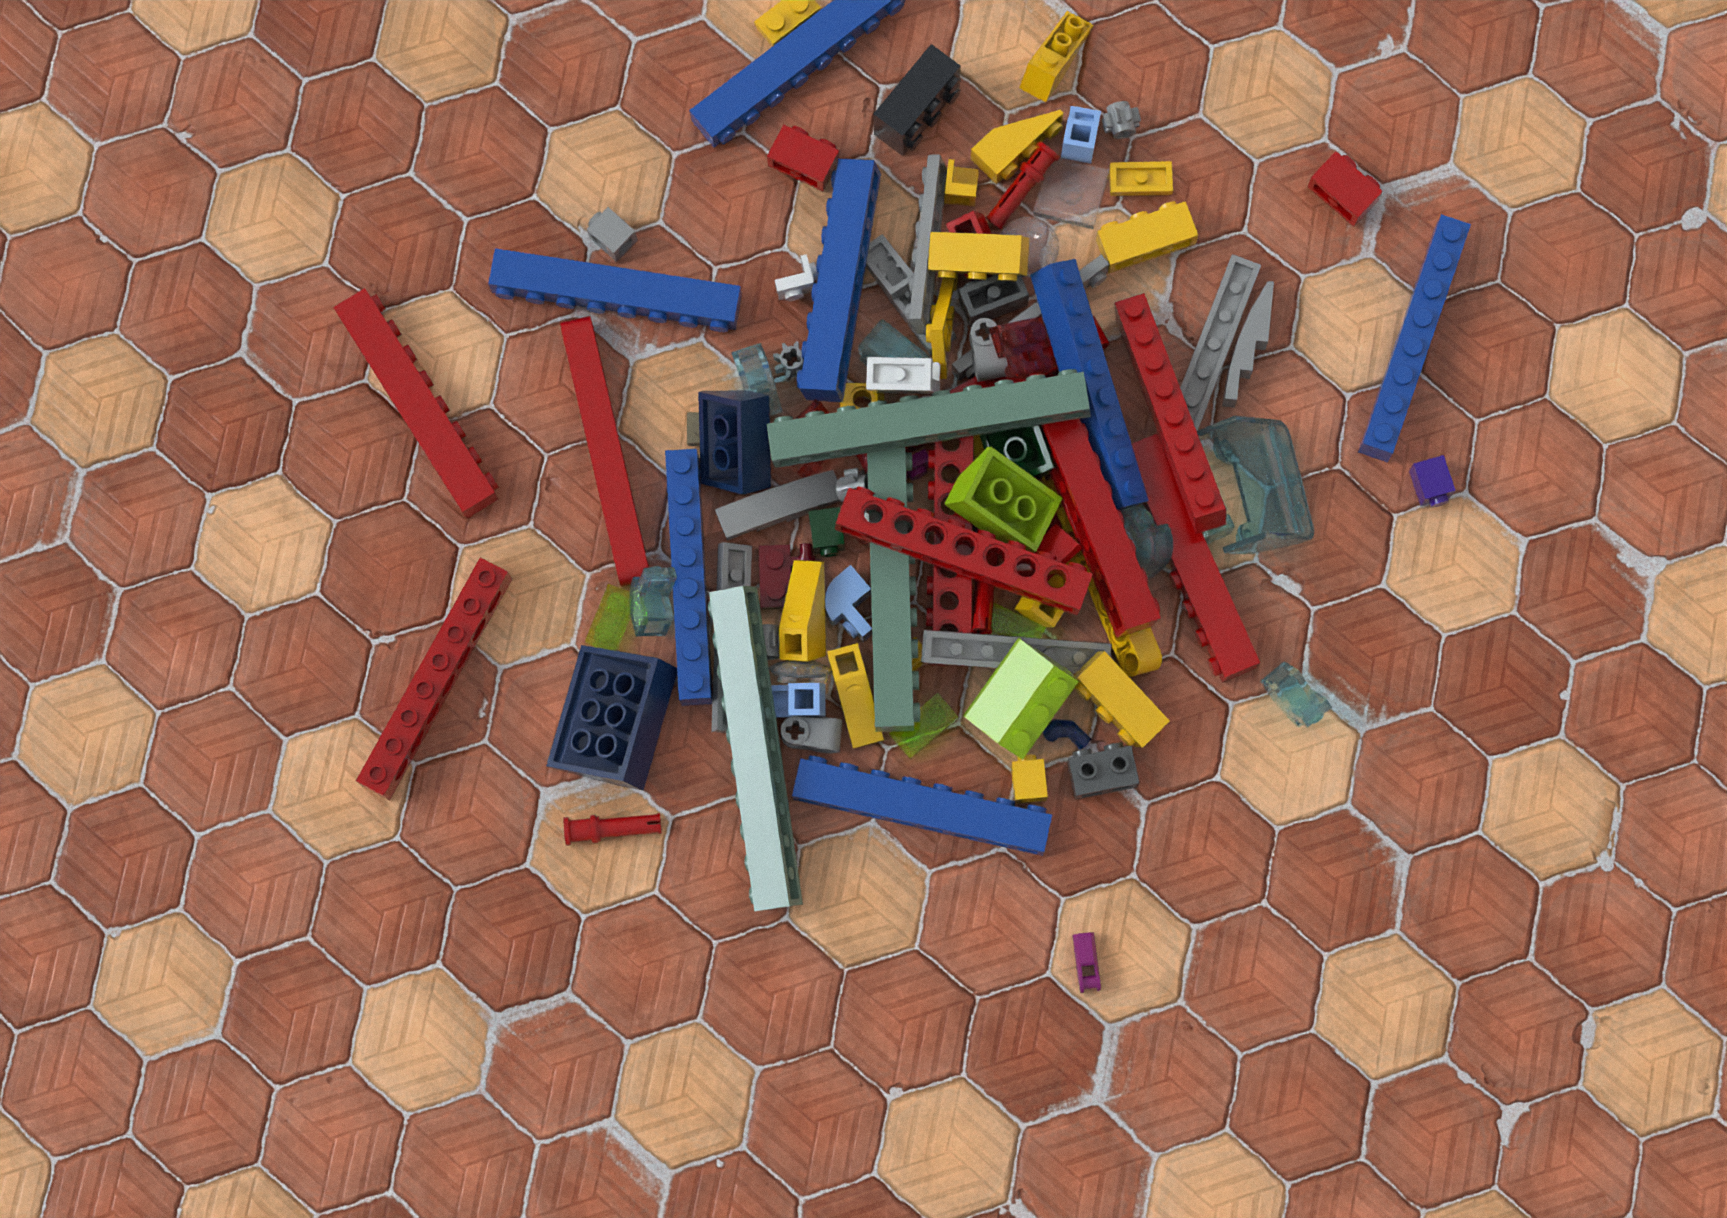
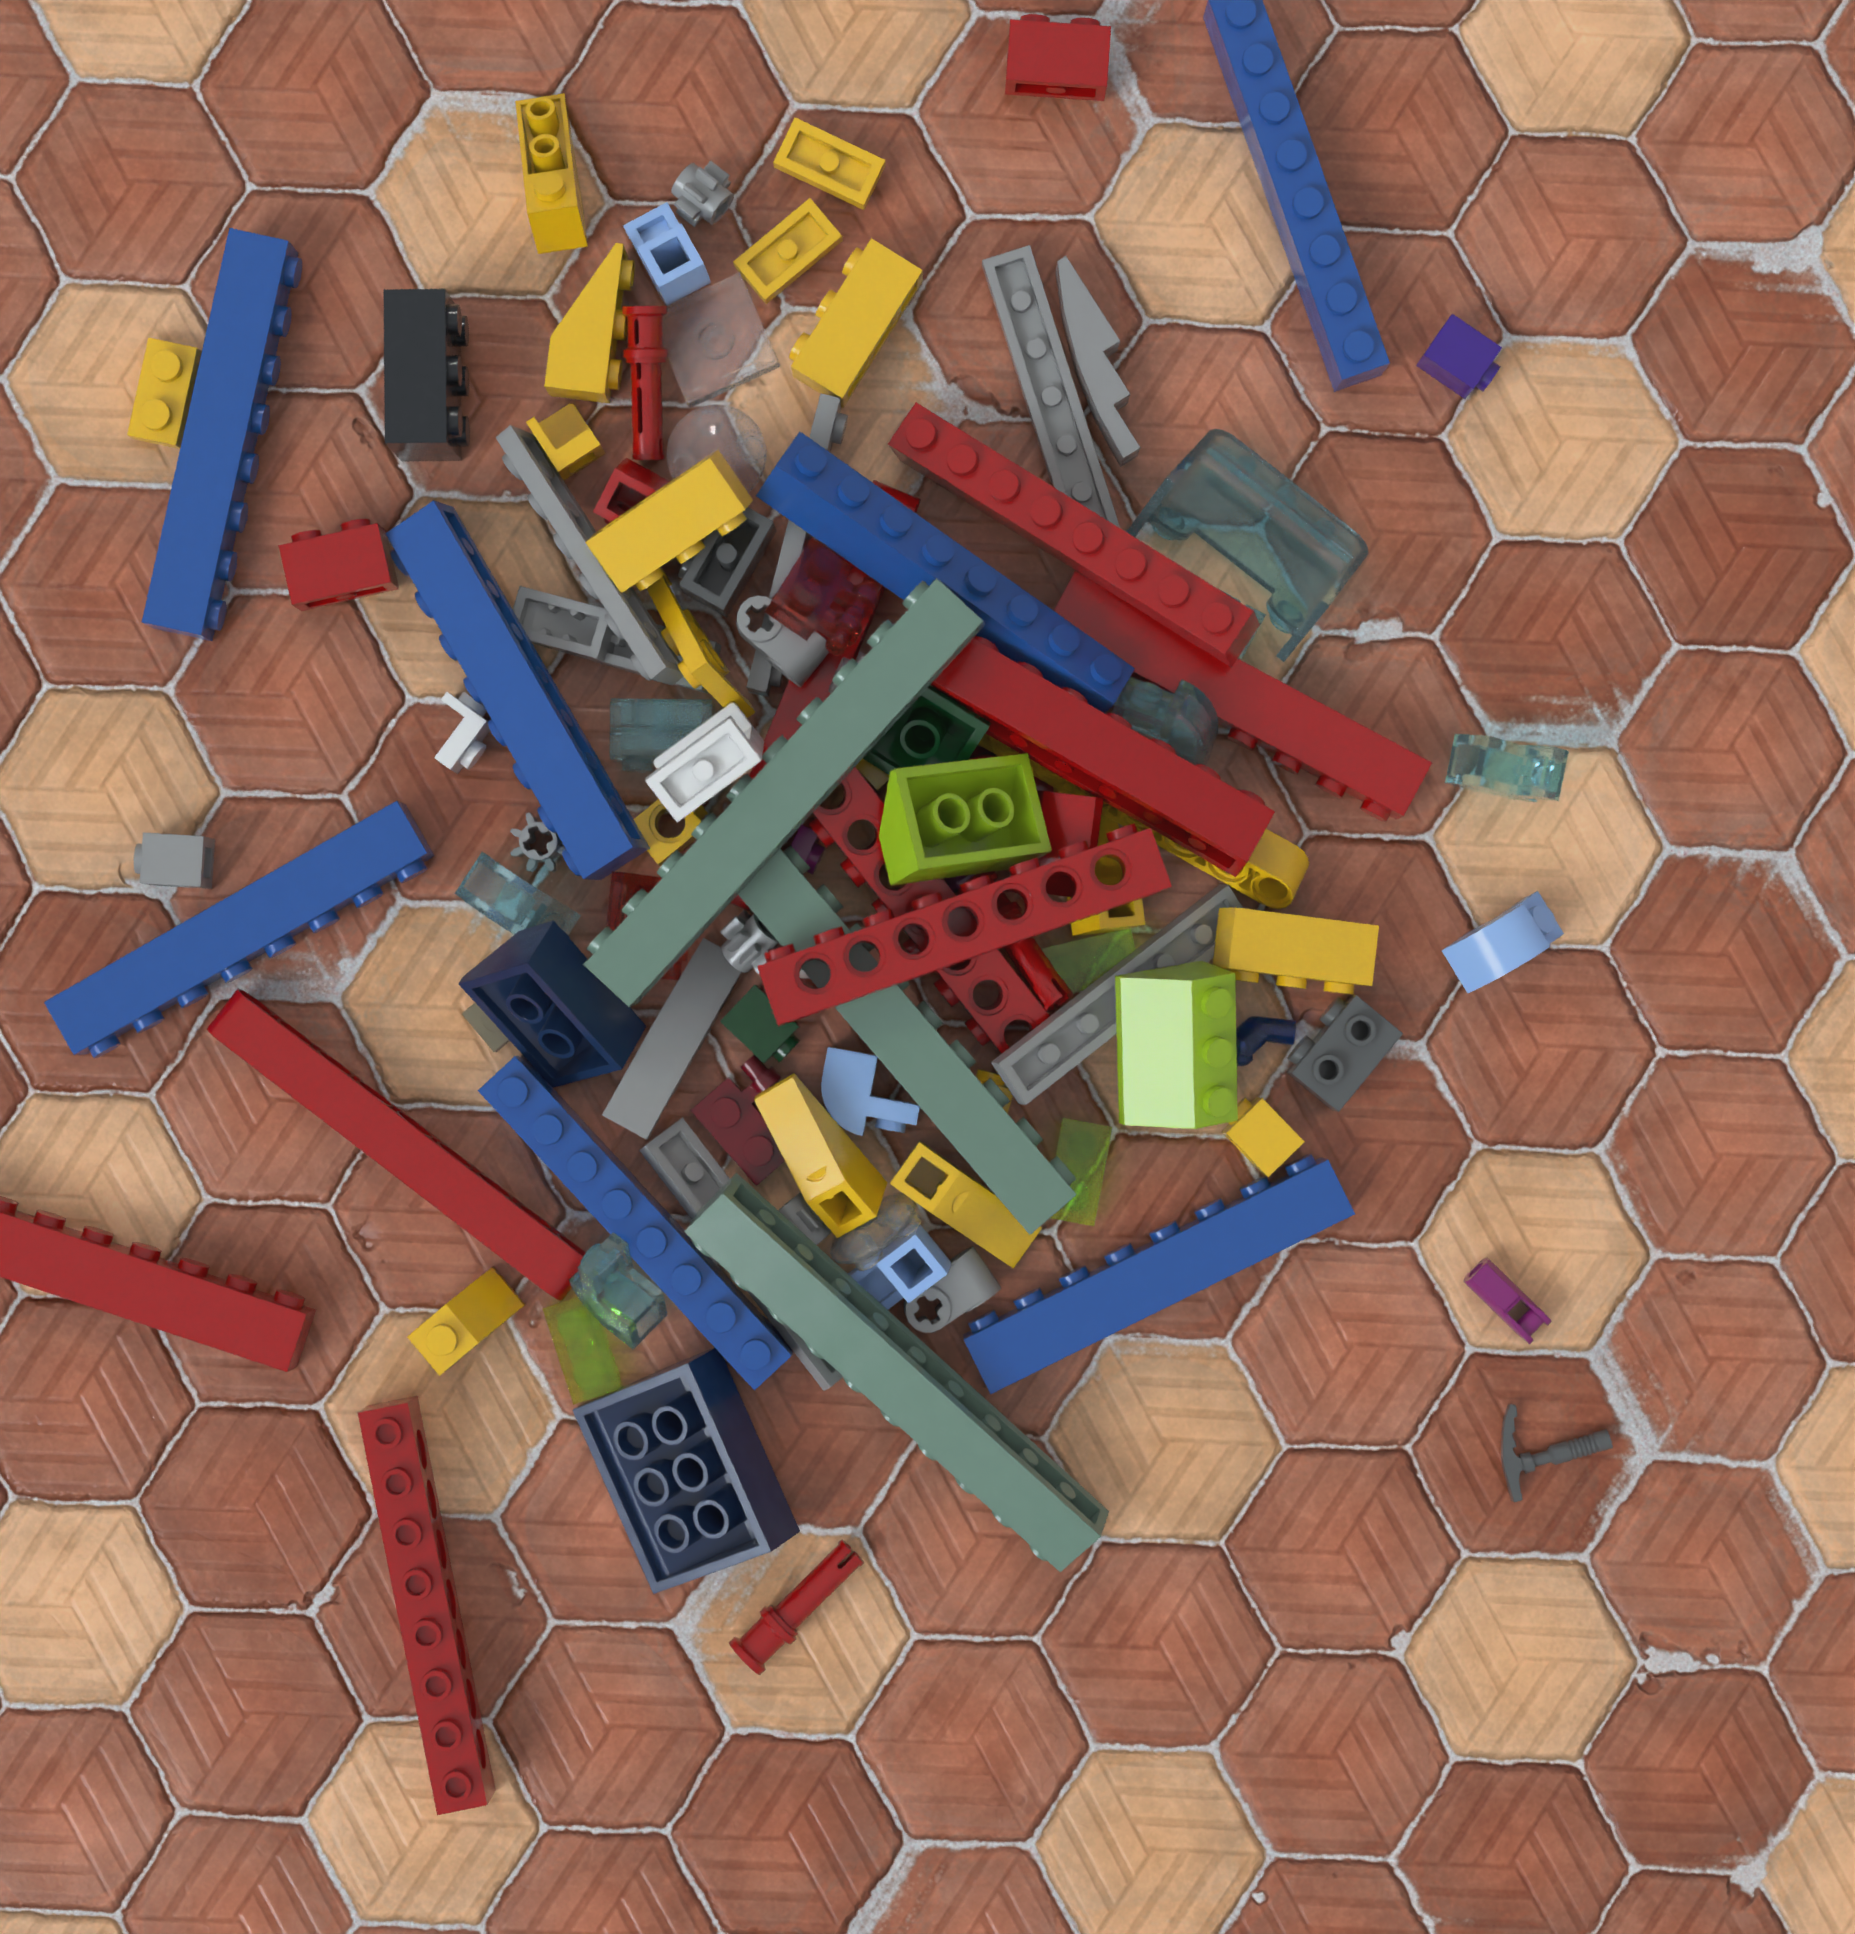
camera: 45 degrees left, 10 degrees up
none -> yellow slope [407,1266,525,1376]
none -> yellow plate [773,117,886,210]
none -> light blue brick [1442,891,1564,993]
none -> dark grey piece [1501,1404,1613,1502]

